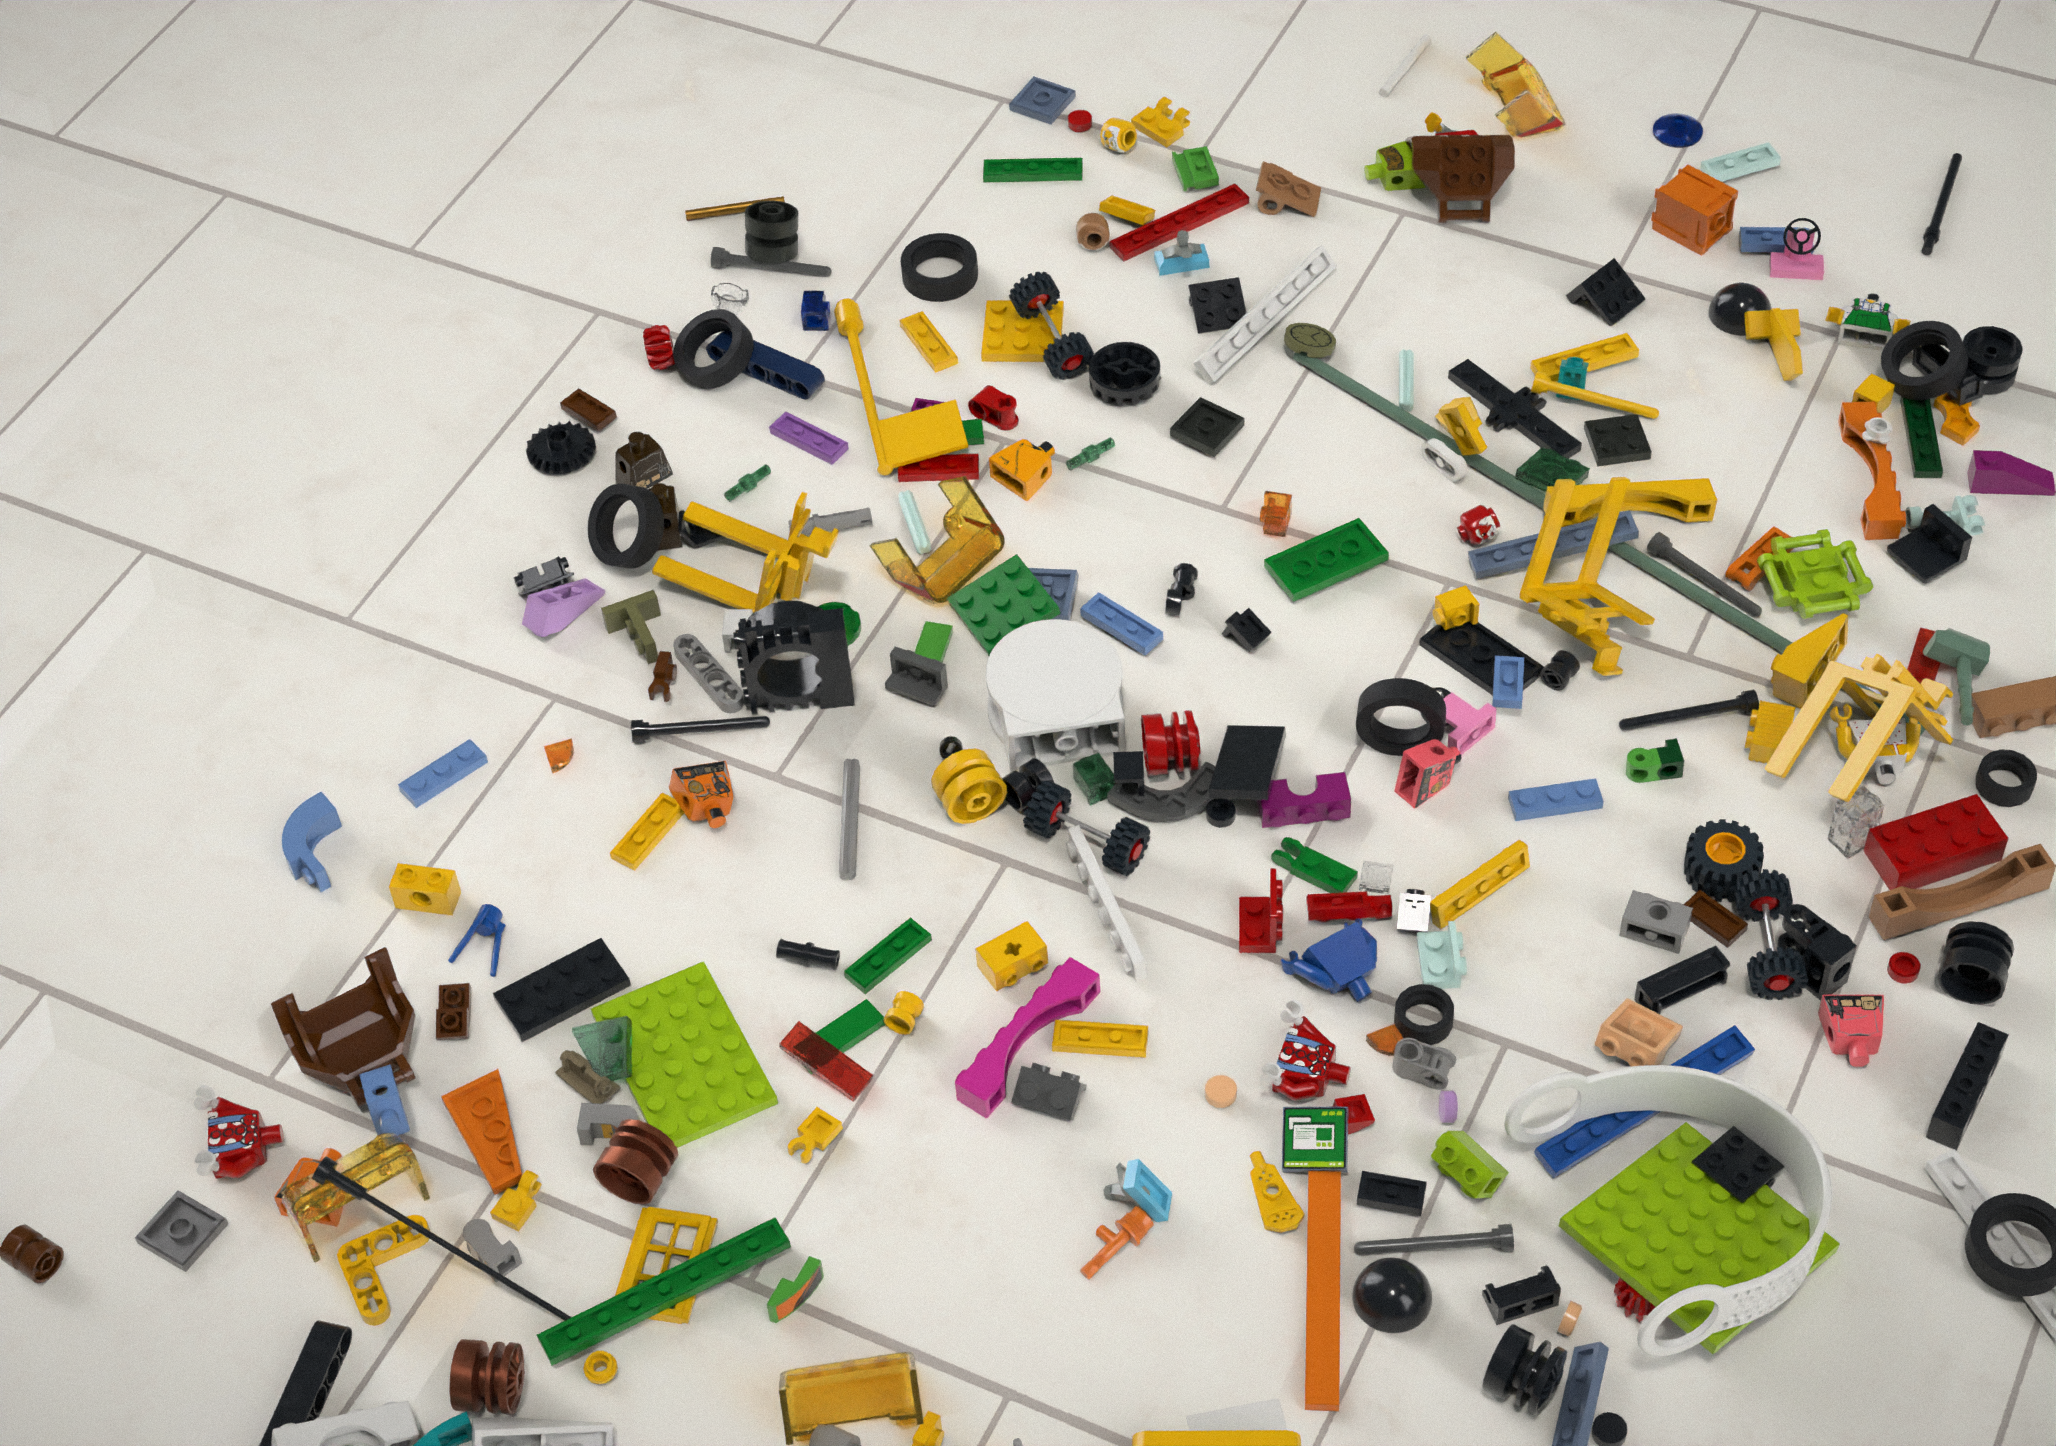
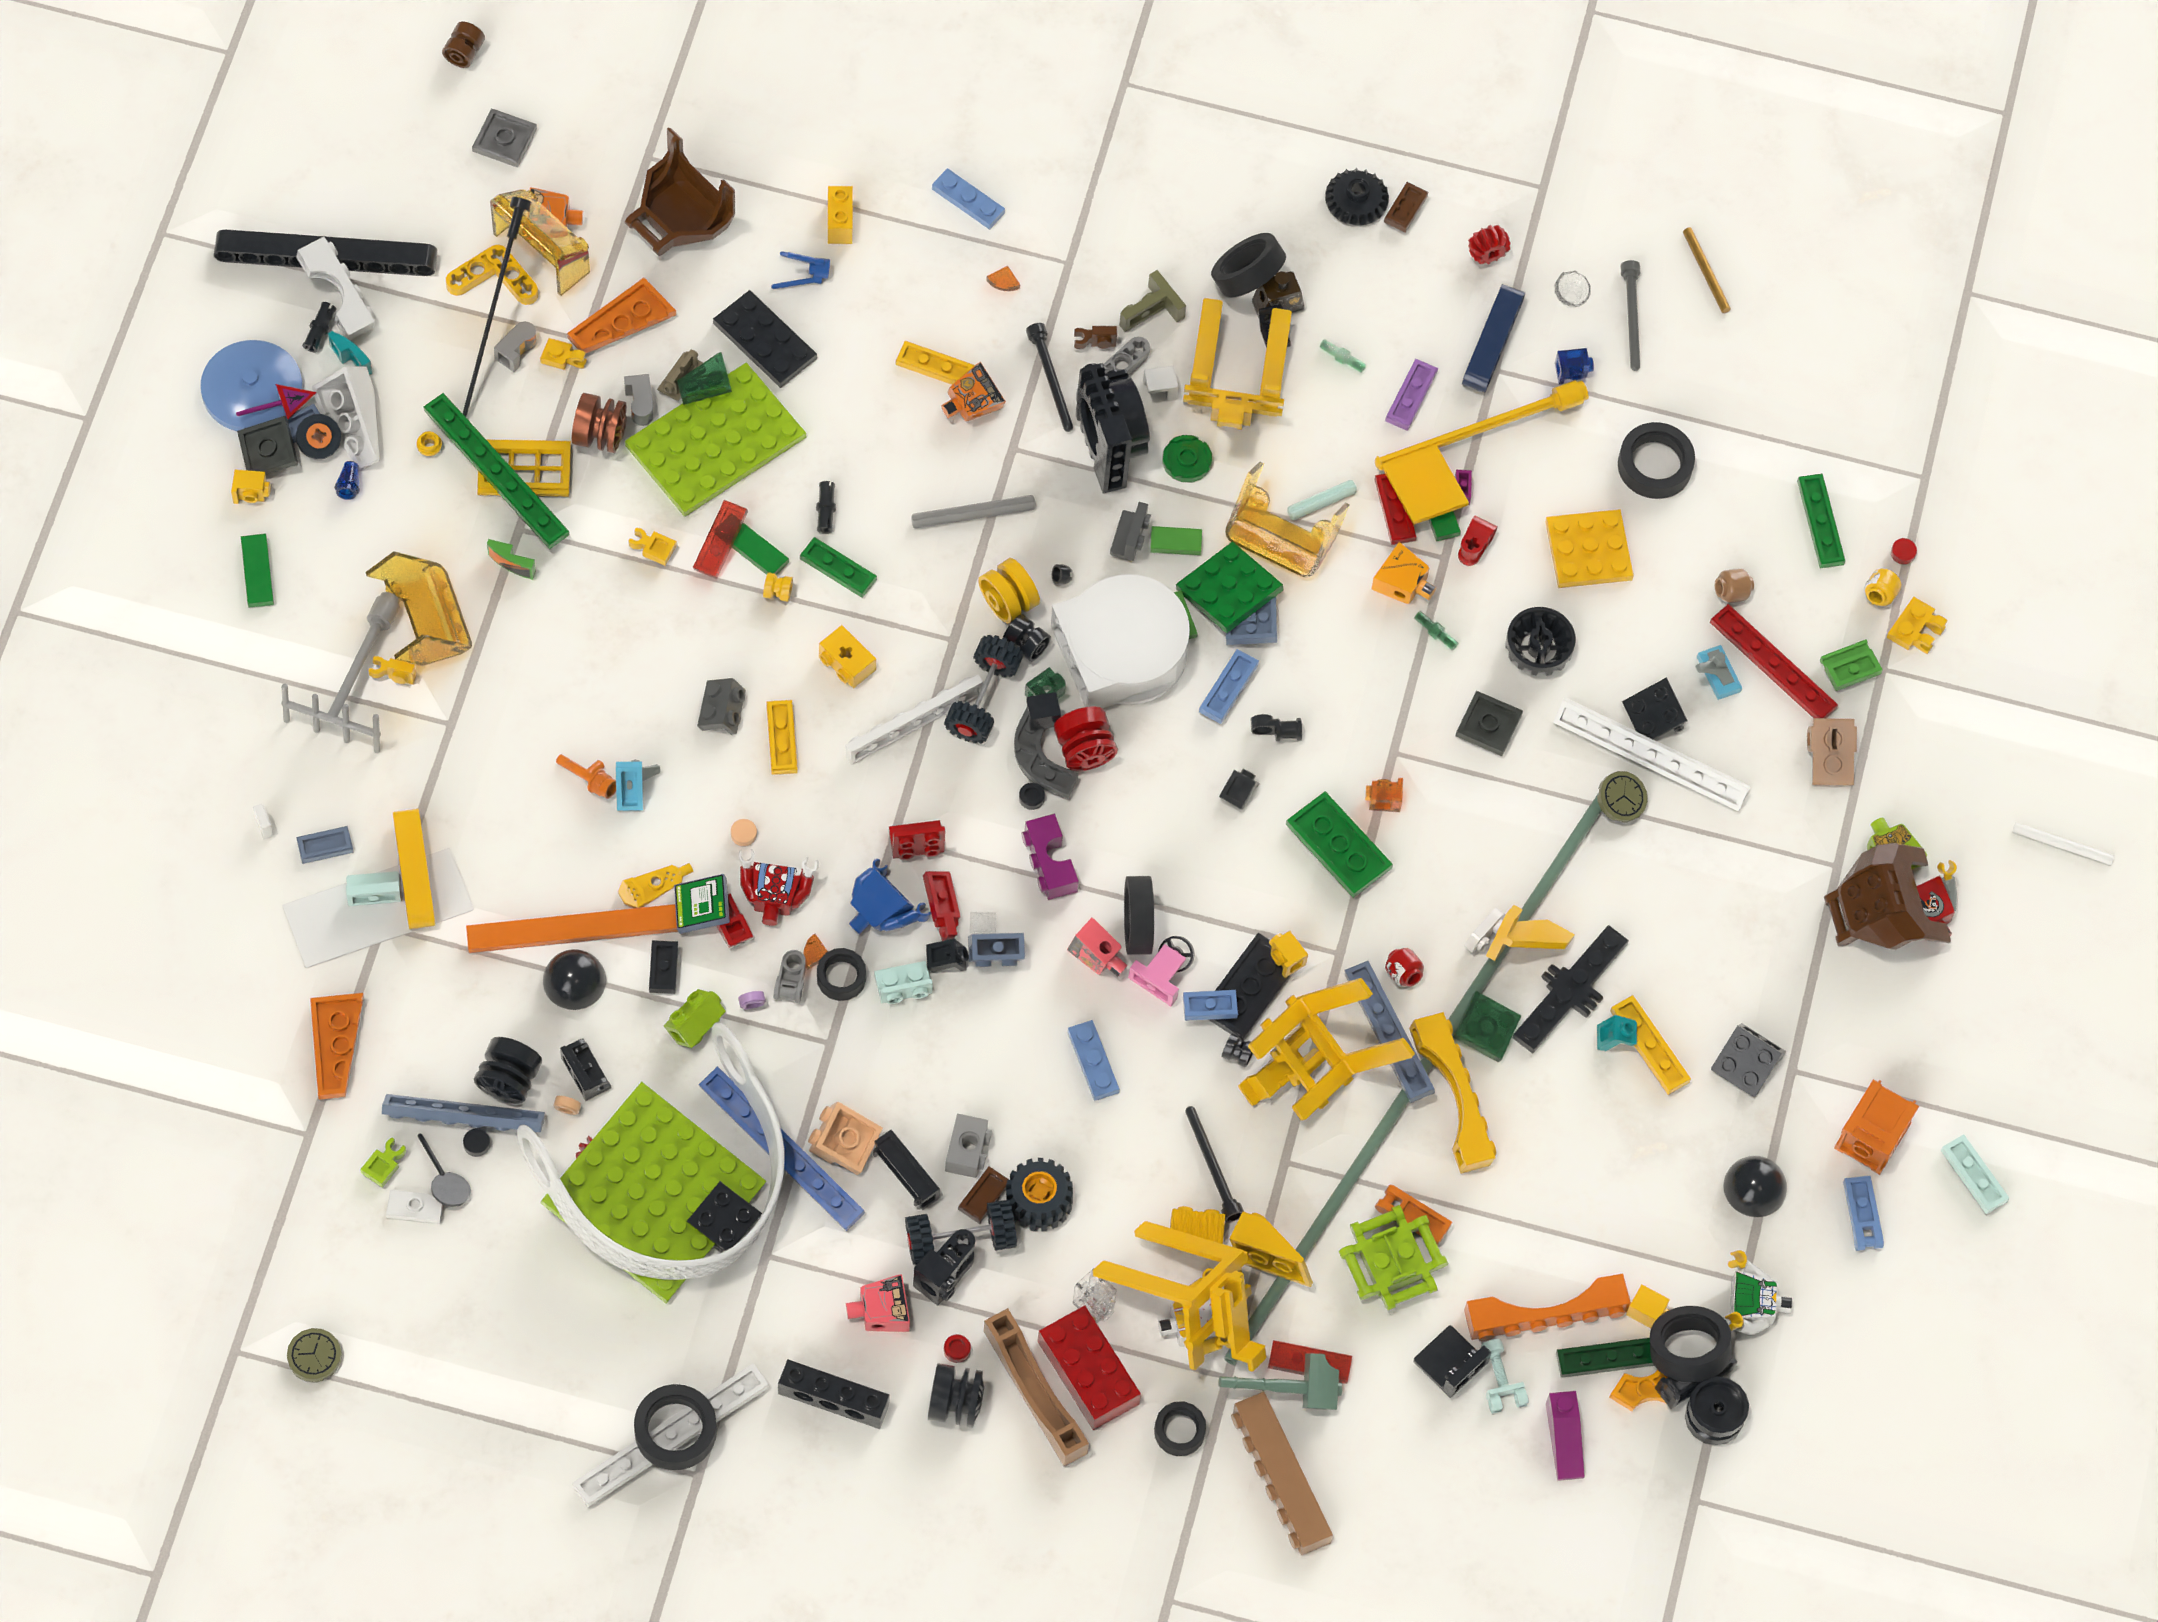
camera: 70 degrees right, 15 degrees up
torso [194,1085,284,1179] -> none
medium blue arch [282,791,342,892] -> none
medium blue torso [359,1065,410,1140] -> none
reddish brown slope [436,983,471,1040] -> none
copper wheel [449,1339,525,1415] -> none
hinge [513,556,574,597] -> none
lavender slope [522,578,605,637] -> none
dark brown torso [615,432,673,489] -> none
black tyre [673,309,754,389] -> none
pearl dark grey wheel [745,201,798,263] -> none
light grey pin [788,507,872,535] -> none
yellow tile [899,311,958,373] -> none
dark pink arch [955,957,1101,1119] -> none
sand blue tile [1009,76,1076,125] -> none
black axle [1009,271,1094,380] -> none
yellow tile [1099,195,1156,225] -> none
black tile [1209,725,1286,800] -> none
green hinge [1271,837,1358,893] -> none
dark grey piece [1354,1224,1514,1255] -> none
light aqua axle [1399,349,1414,412] -> none
yellow plate [1430,840,1530,929] -> none
clear yellow windscreen [1465,31,1566,138] -> none
yellow piece [1531,371,1659,419] -> none
pearl dark grey plate [1584,414,1652,467] -> none
leg [1626,738,1684,783] -> none
dark grey piece [1647,532,1762,617] -> none
clear blue dish [1653,113,1703,148] -> none
yellow piece [1745,308,1803,381] -> none
bright pink piece [1769,218,1824,280] -> none
white plate [1862,417,1893,444] -> none
black bar [1921,153,1962,255] -> none
none -> sand blue brick [968,933,1025,967]

